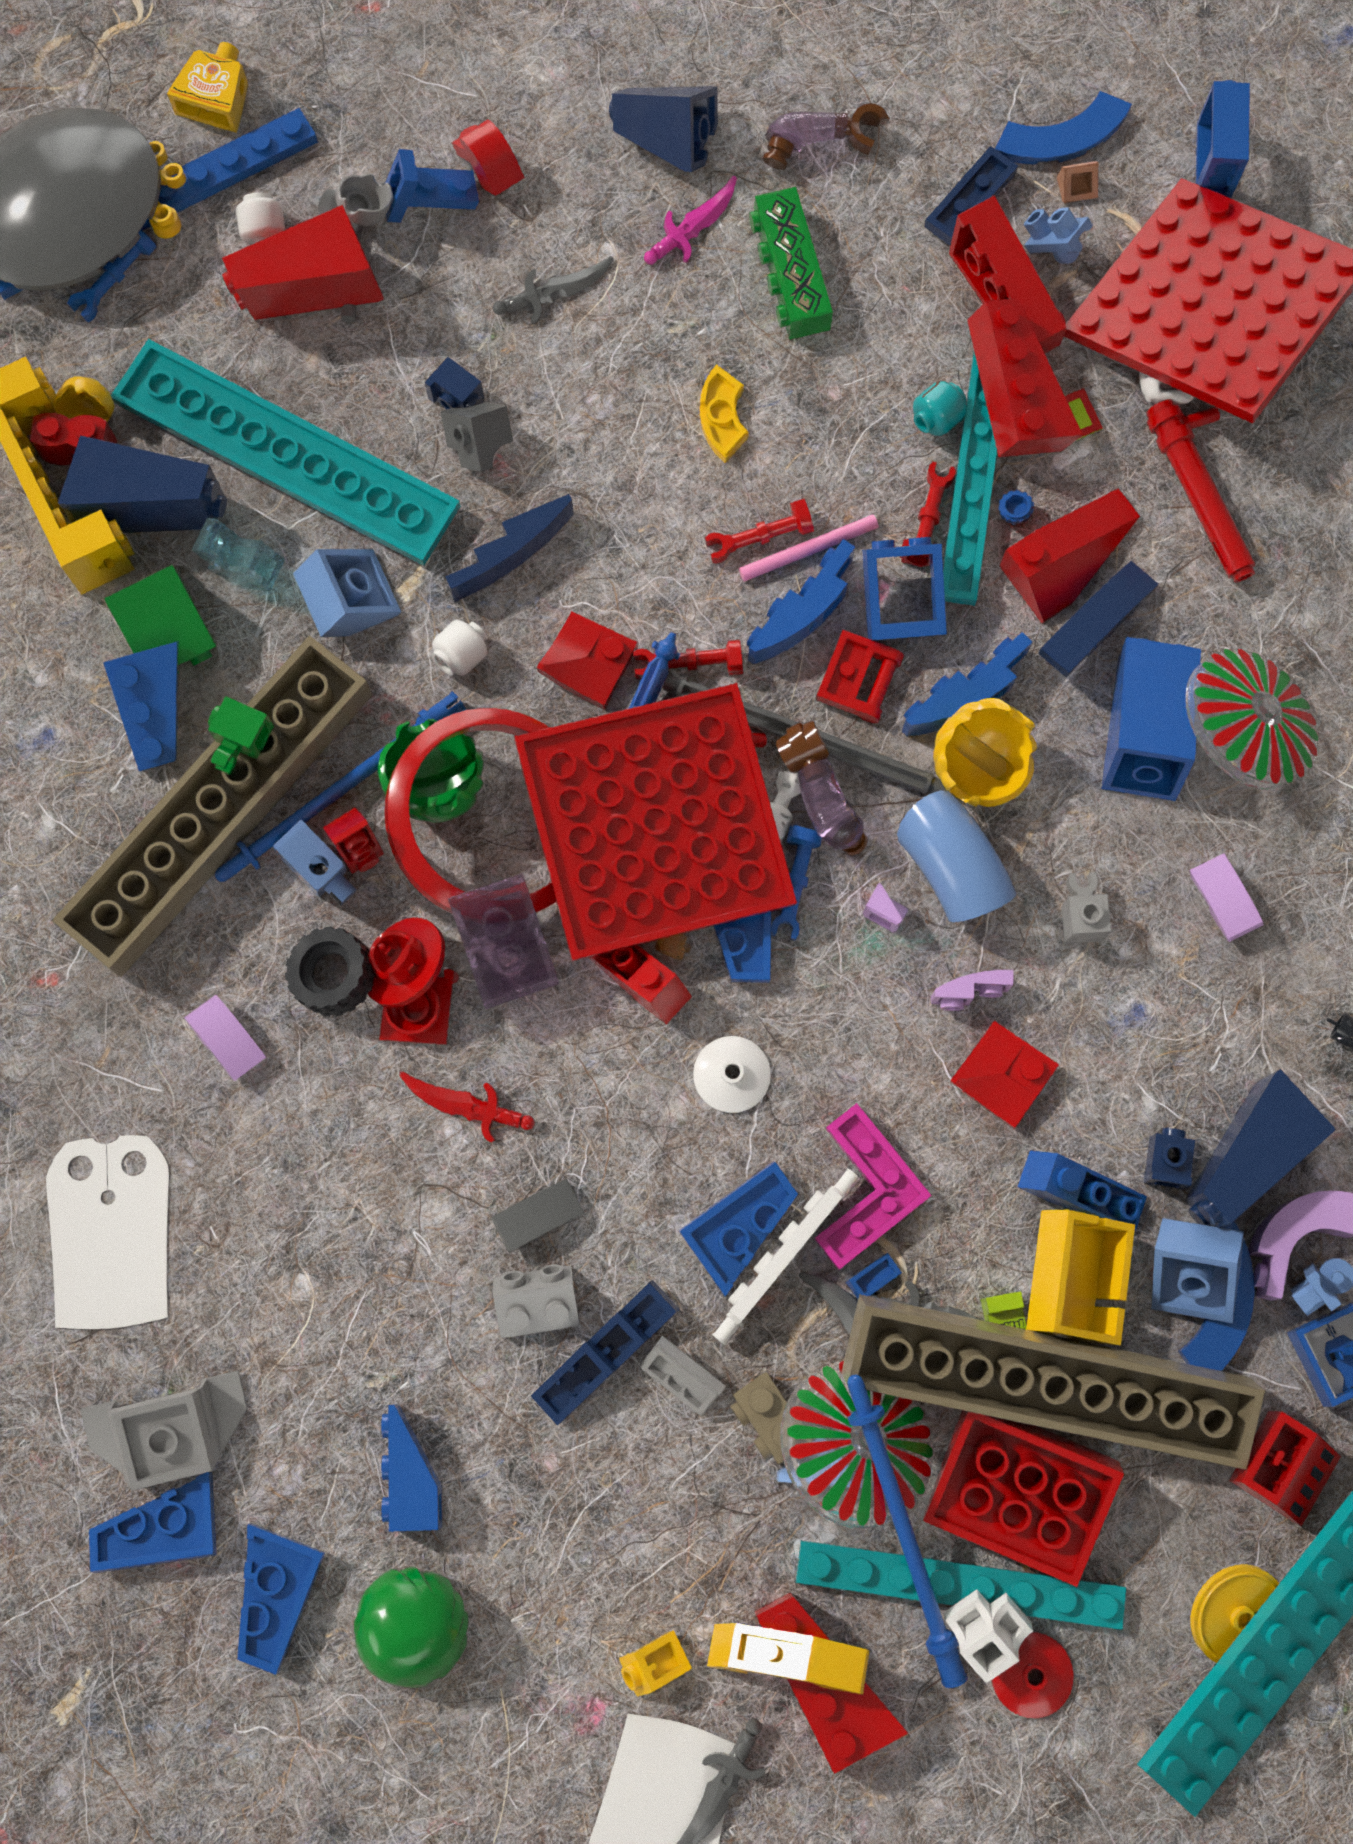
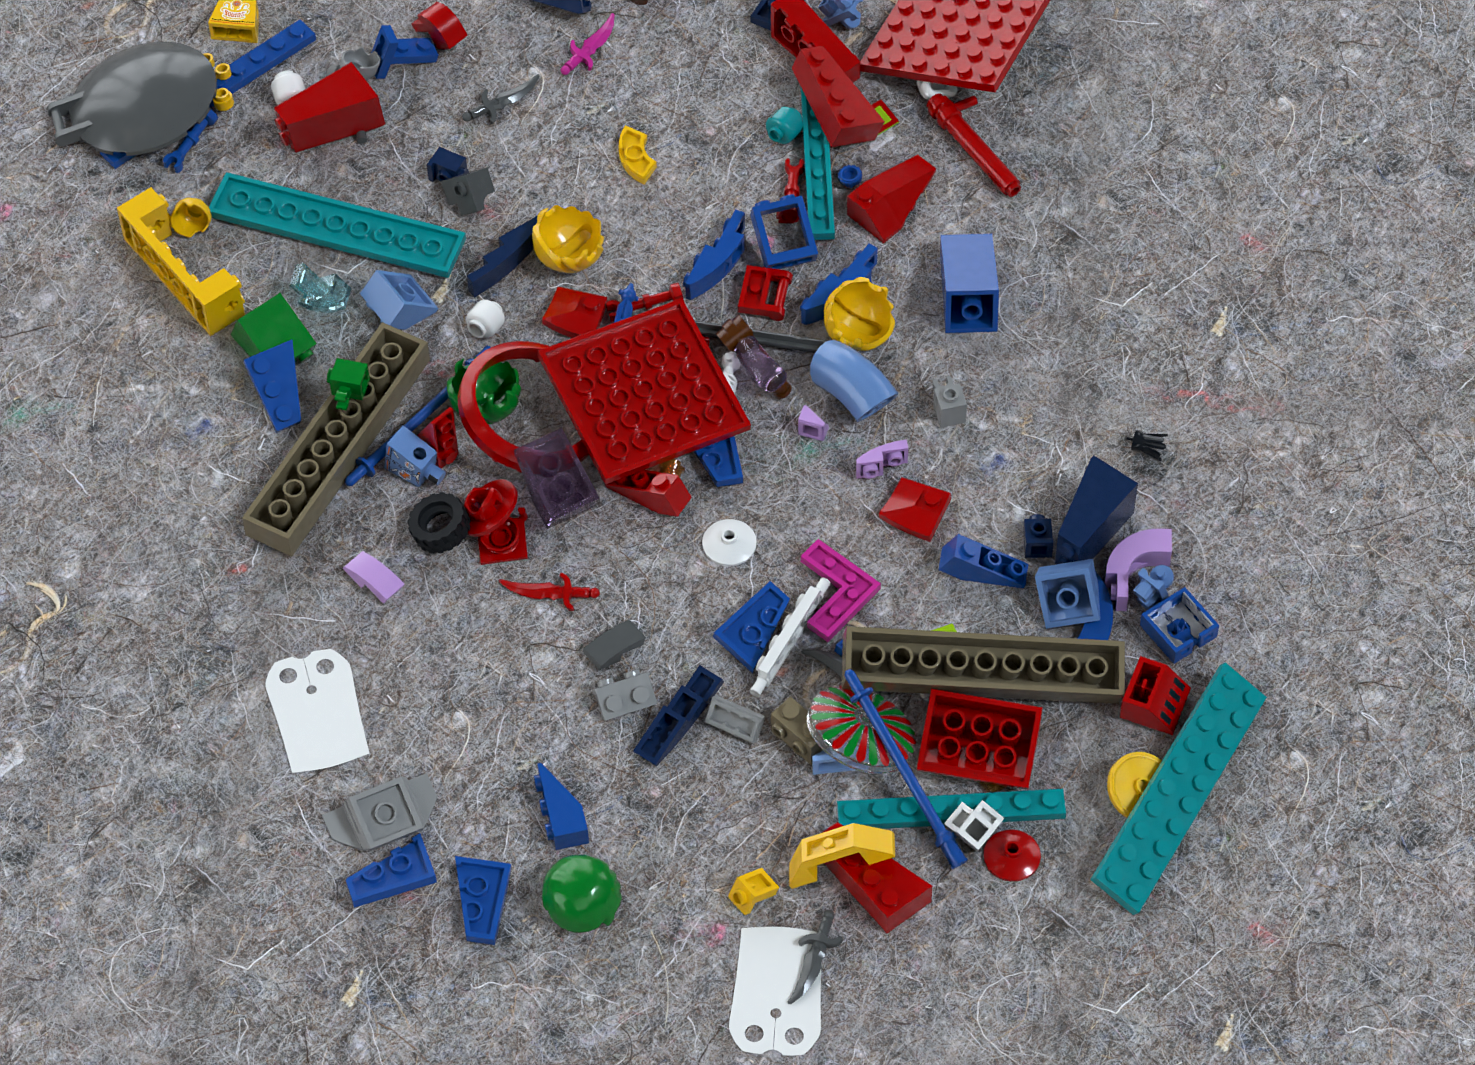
camera: 10 degrees left, 20 degrees down
red brick [30,413,117,465] -> none
dark blue slope [58,435,227,533] -> none
red piece [705,498,814,564] -> none
bright pink bar [739,515,879,582] -> none
green brick [749,187,833,340] -> none
blue piece [771,825,823,941] -> none
yellow piece [1026,1210,1135,1346] -> none
dark blue slope [1038,561,1159,678] -> none
dish [1186,648,1319,790] -> none
lavender slope [1189,853,1263,942] -> none
none -> yellow piece [532,205,604,273]

